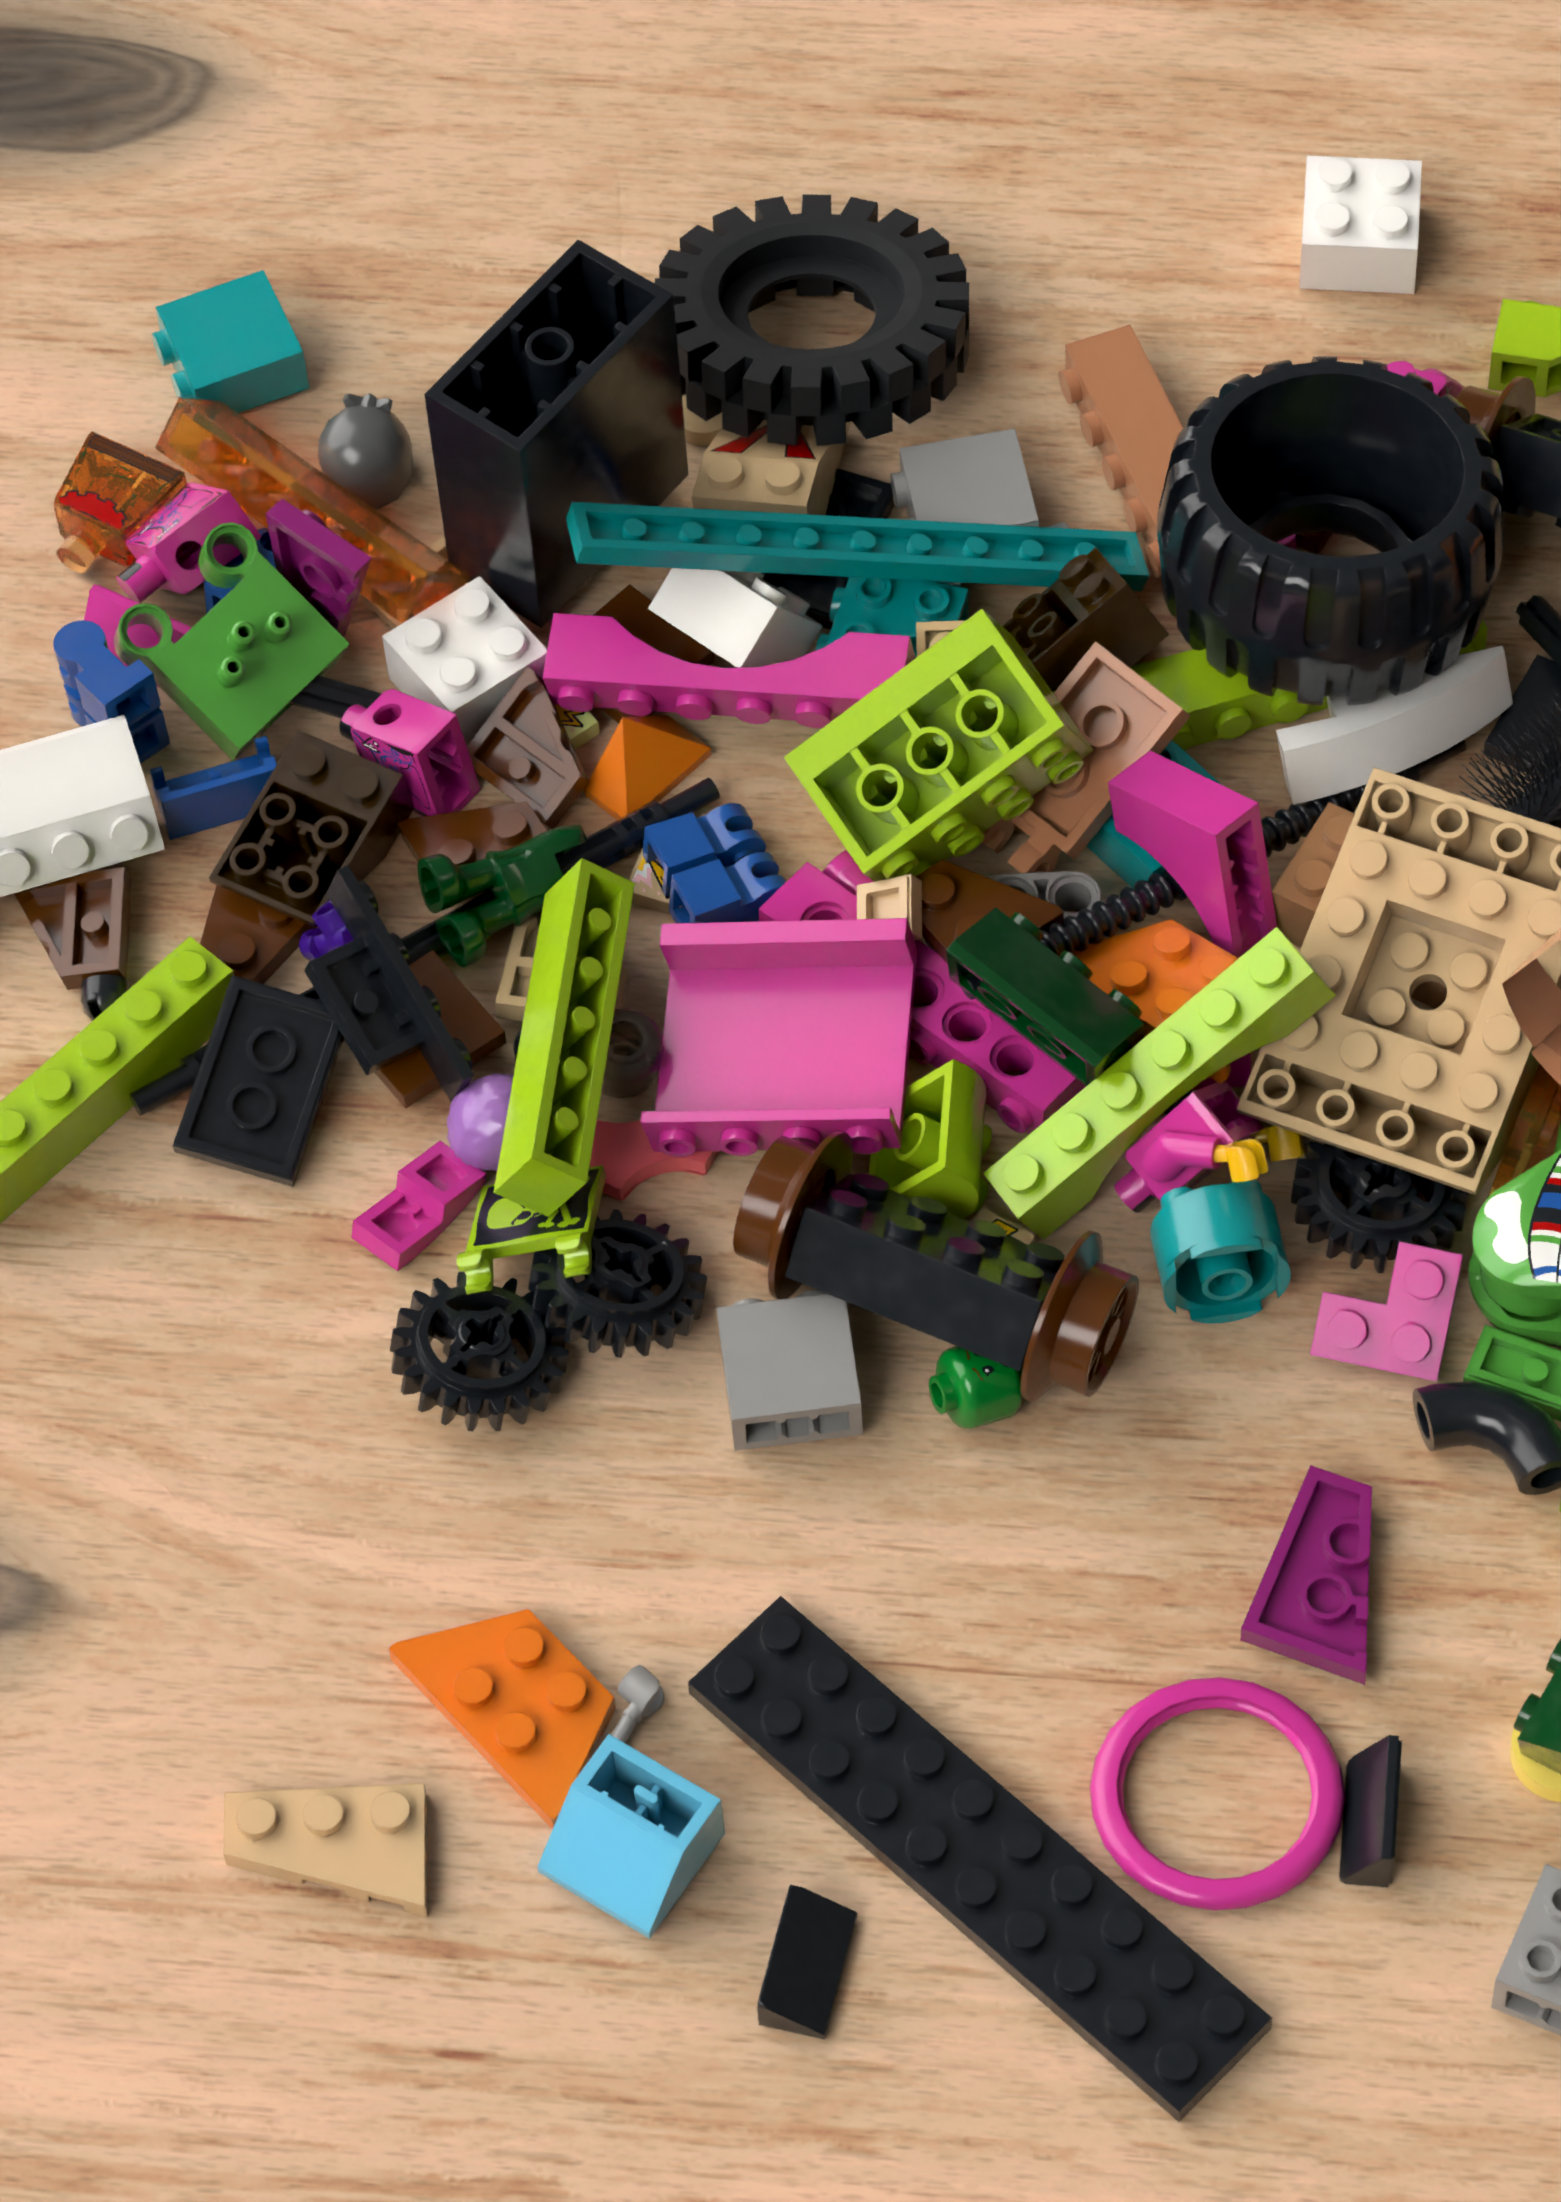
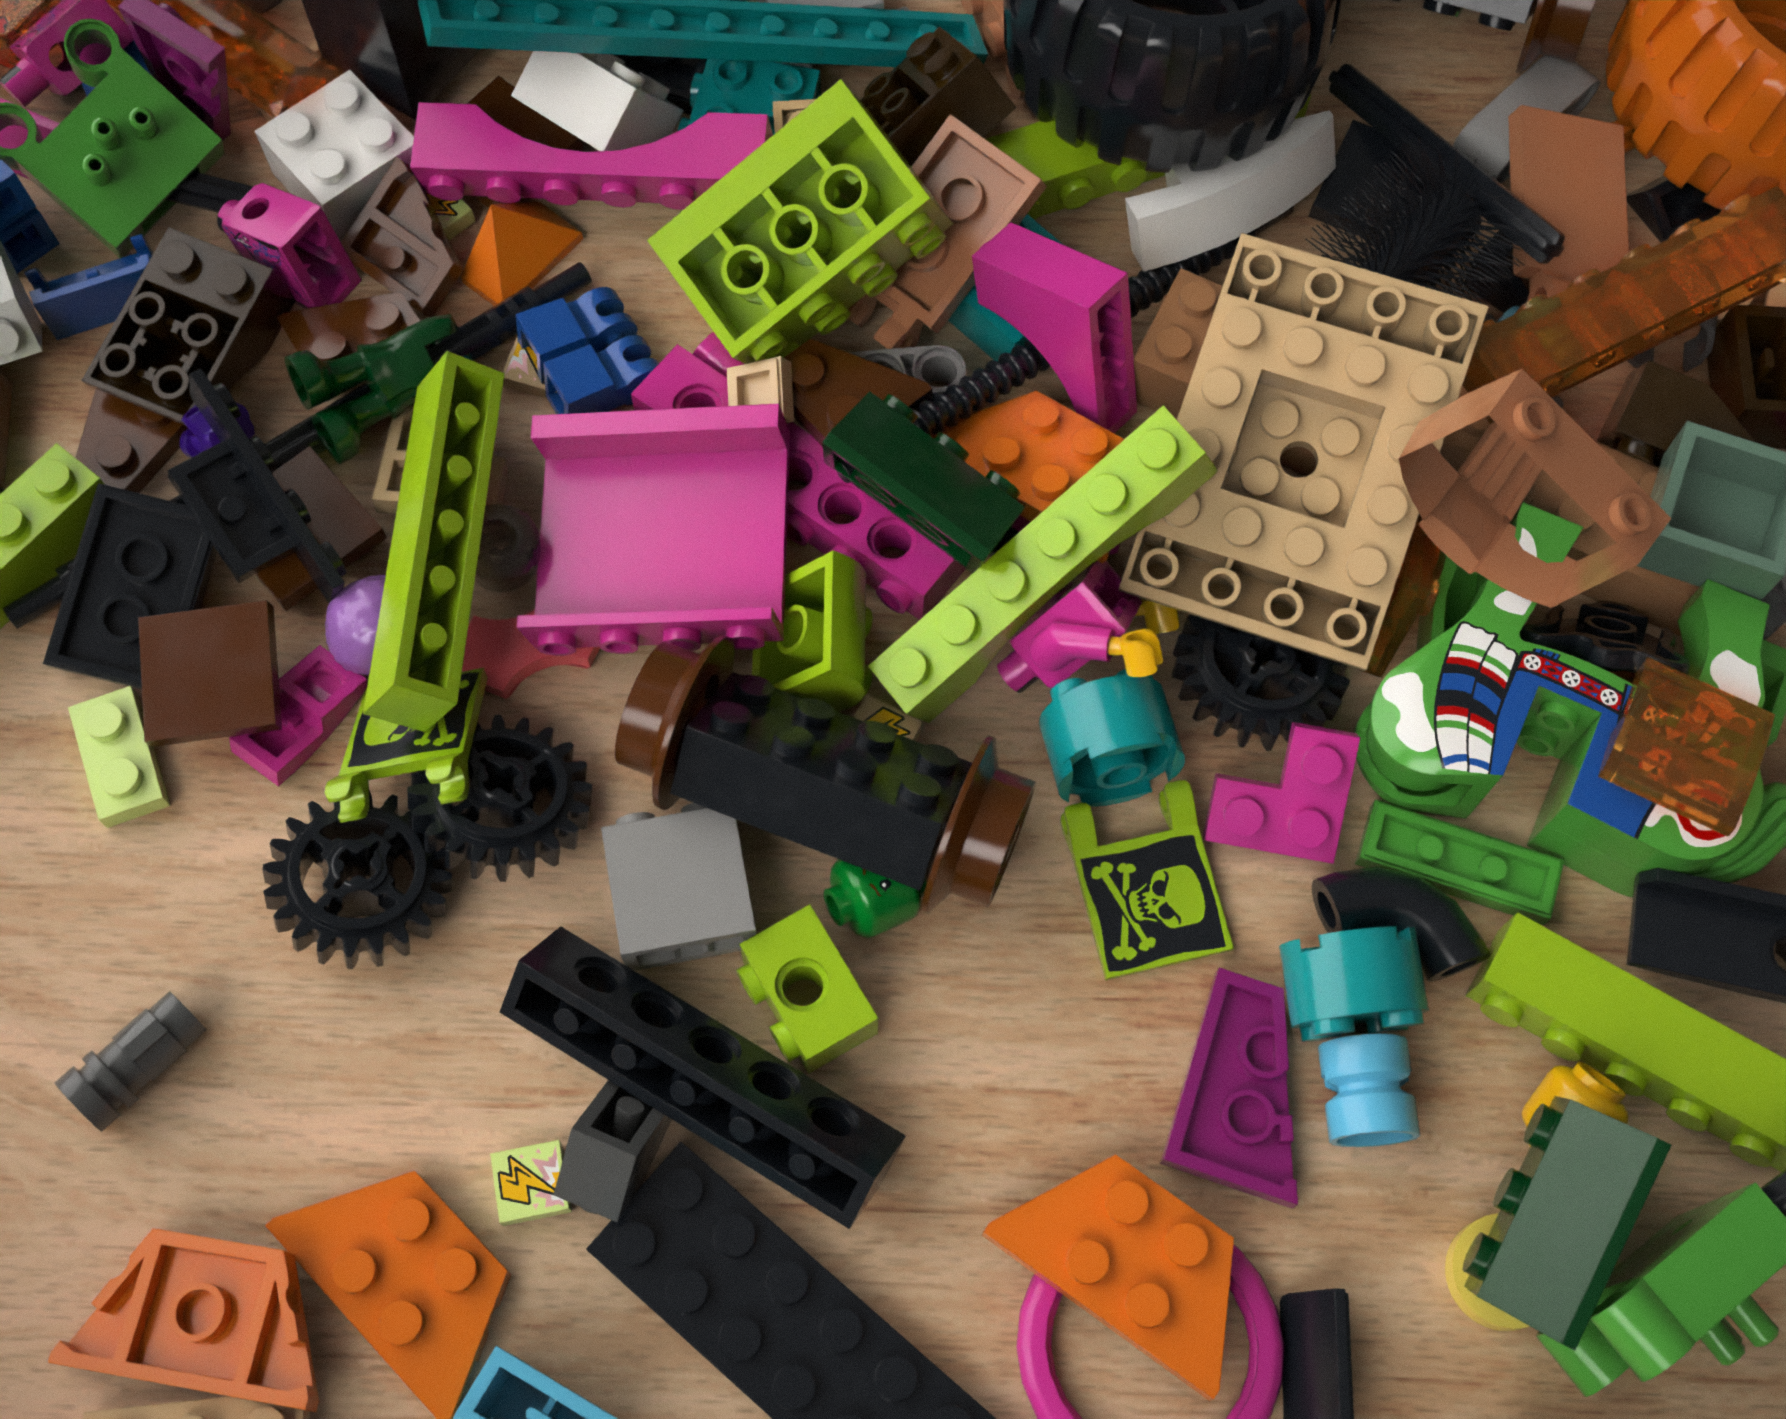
camera: 10 degrees left, 10 degrees up
light grey hand [611,1665,664,1743] -> none
none -> orange wing [48,1228,319,1413]
none -> dark grey axle [54,991,207,1132]
none -> yellowish green plate [68,686,171,828]
none -> reddish brown tile [138,600,282,747]
none -> tile [490,1140,572,1226]
none -> black brick [499,926,906,1229]
none -> dark grey slope [553,1080,672,1222]
none -> lime brick [736,904,878,1074]
none -> orange wing [981,1154,1234,1401]
none -> flag [1060,780,1234,981]
none -> teal brick [1279,926,1429,1042]
none -> medium azure wheel [1318,1033,1421,1147]

